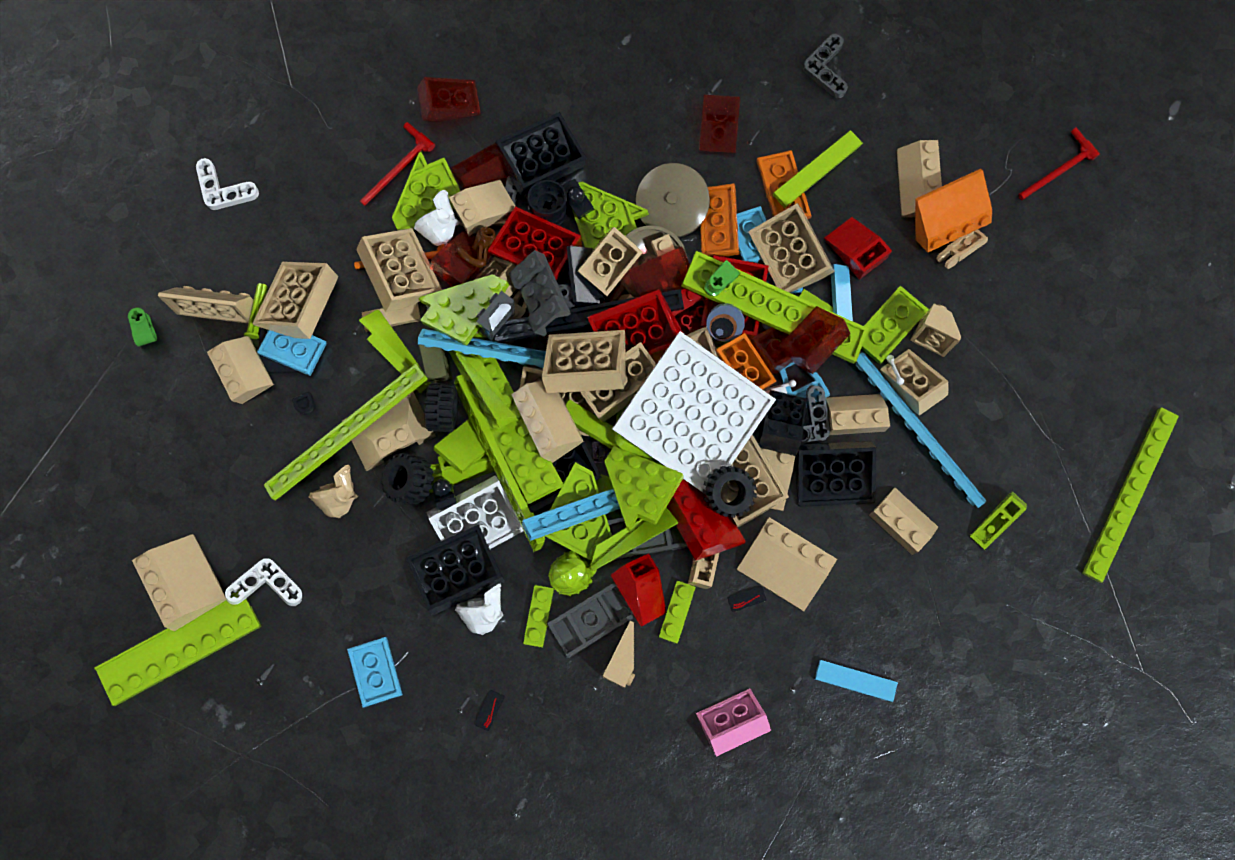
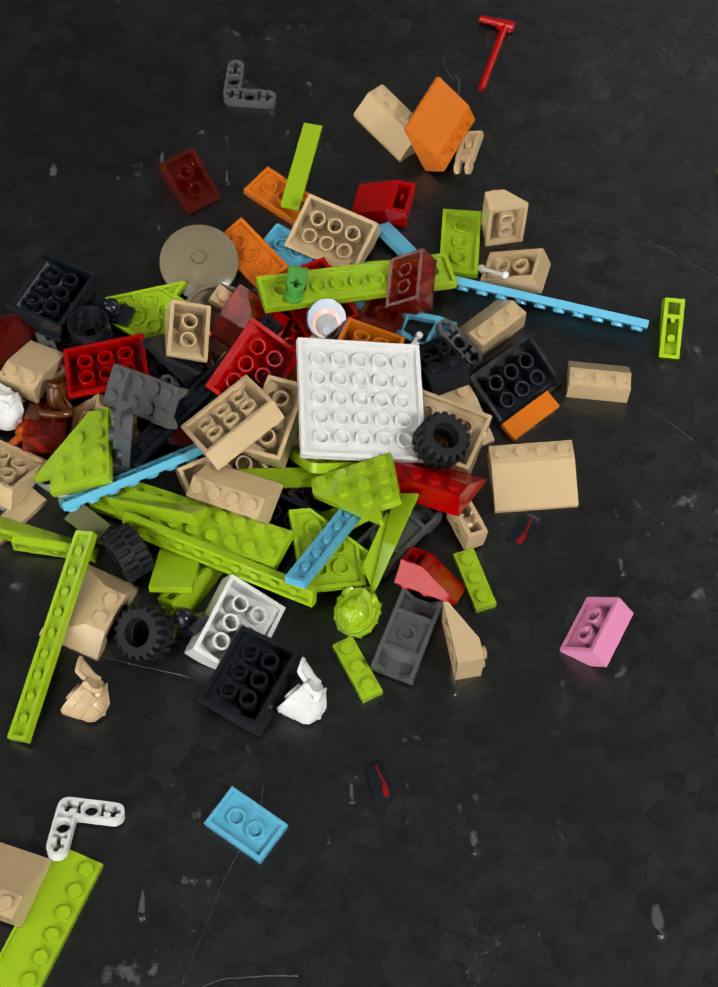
camera: 35 degrees left, 15 degrees down
medium azure tile [814,660,898,702] -> none
none -> orange tile [500,391,560,442]

